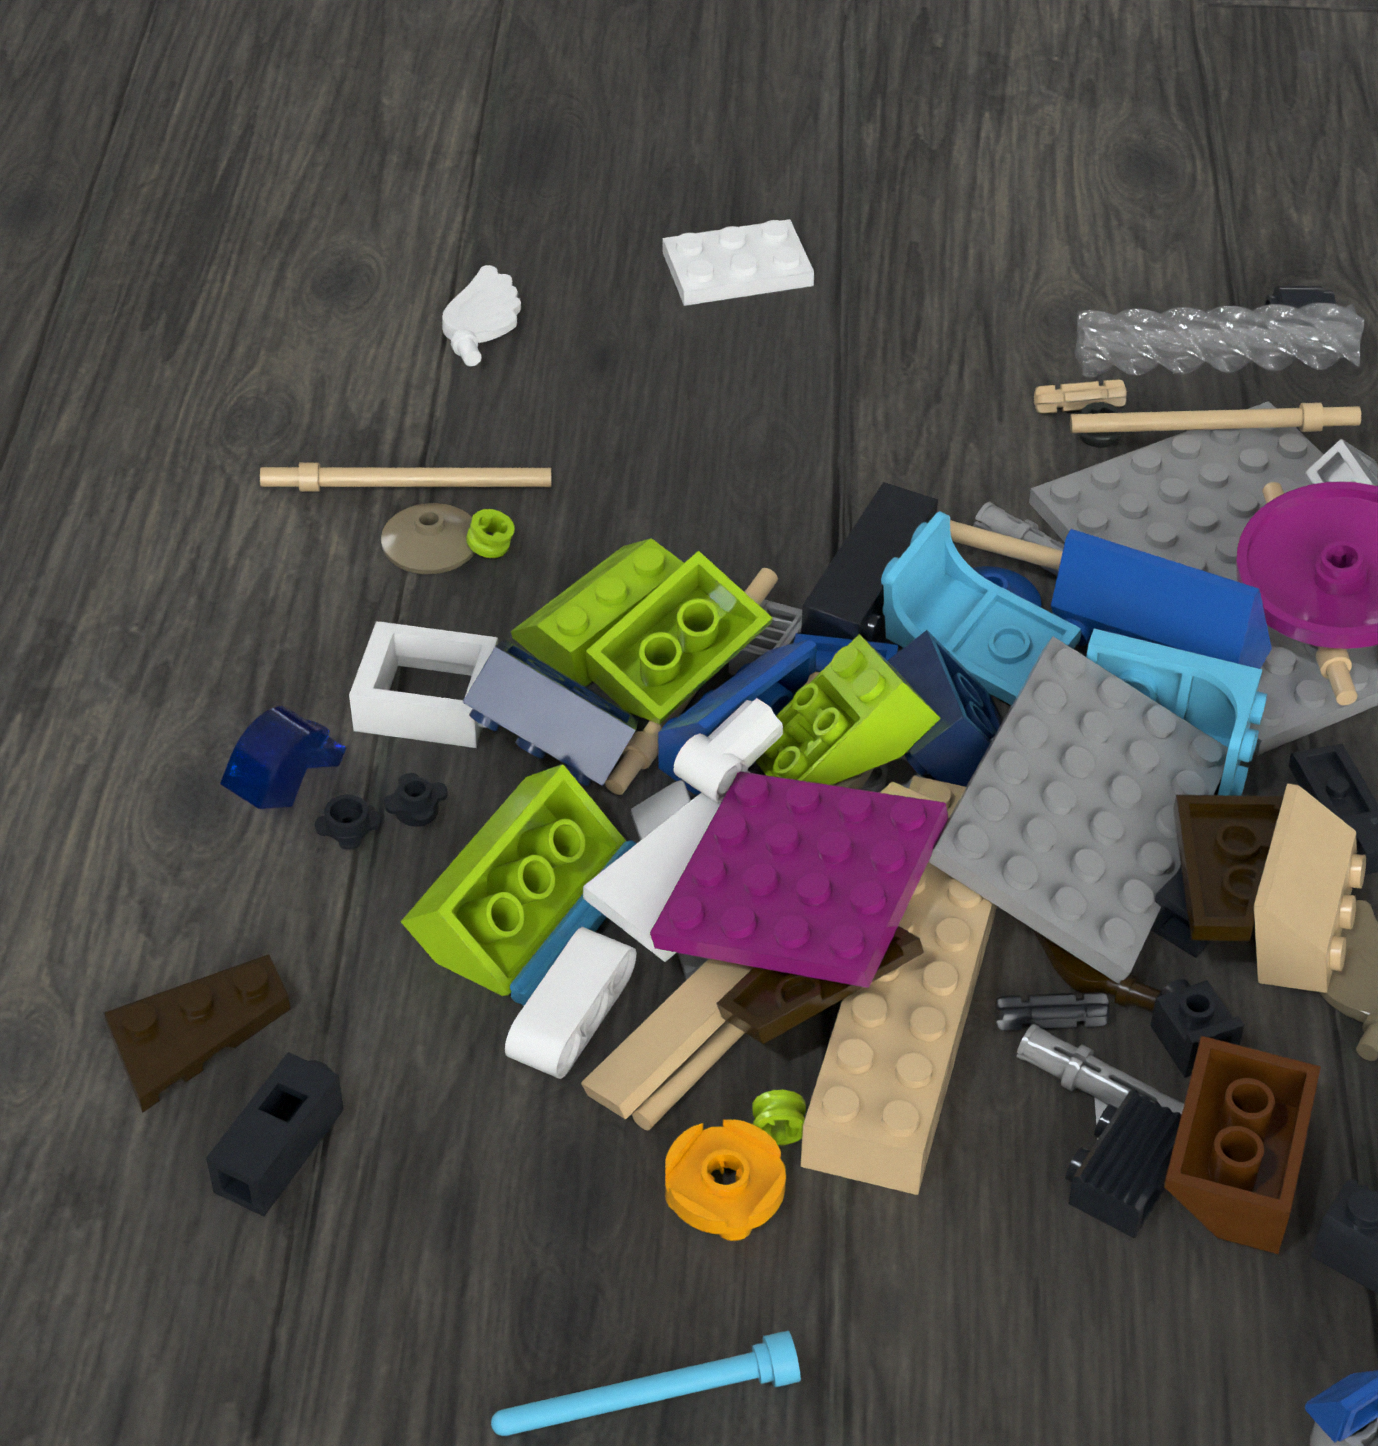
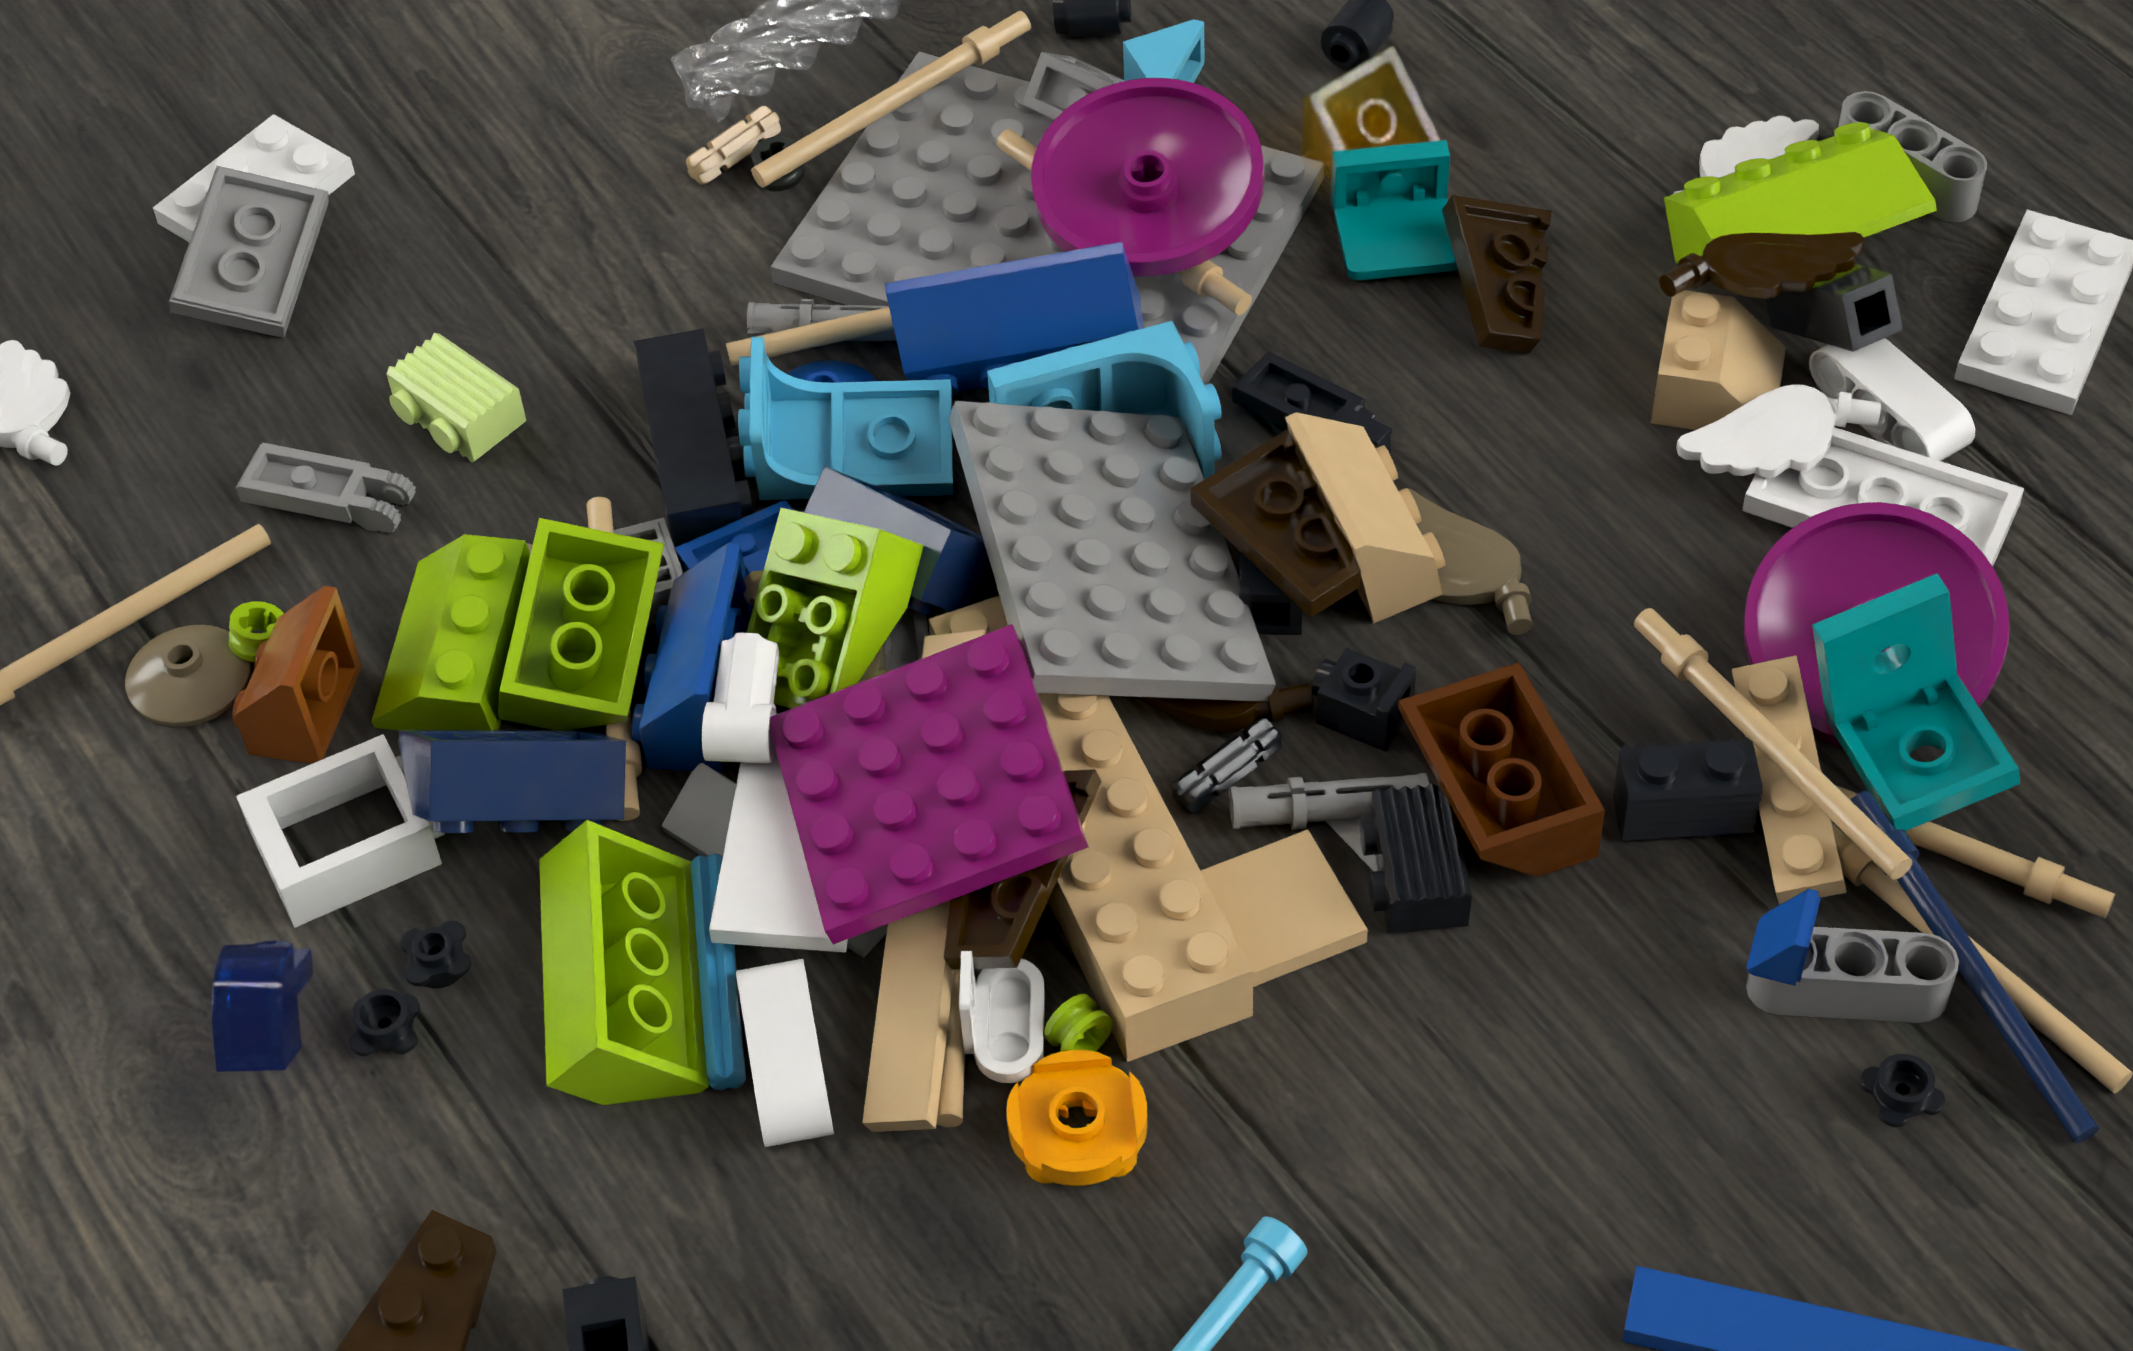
camera: 35 degrees left, 5 degrees up
none -> light grey tile [169,166,329,338]
none -> dark orange slope [232,586,362,764]
none -> light grey hinge [235,442,416,534]
none -> yellowish green brick [386,333,526,463]
none -> white bracket [959,951,1045,1083]
none -> tan tile [1201,830,1368,987]

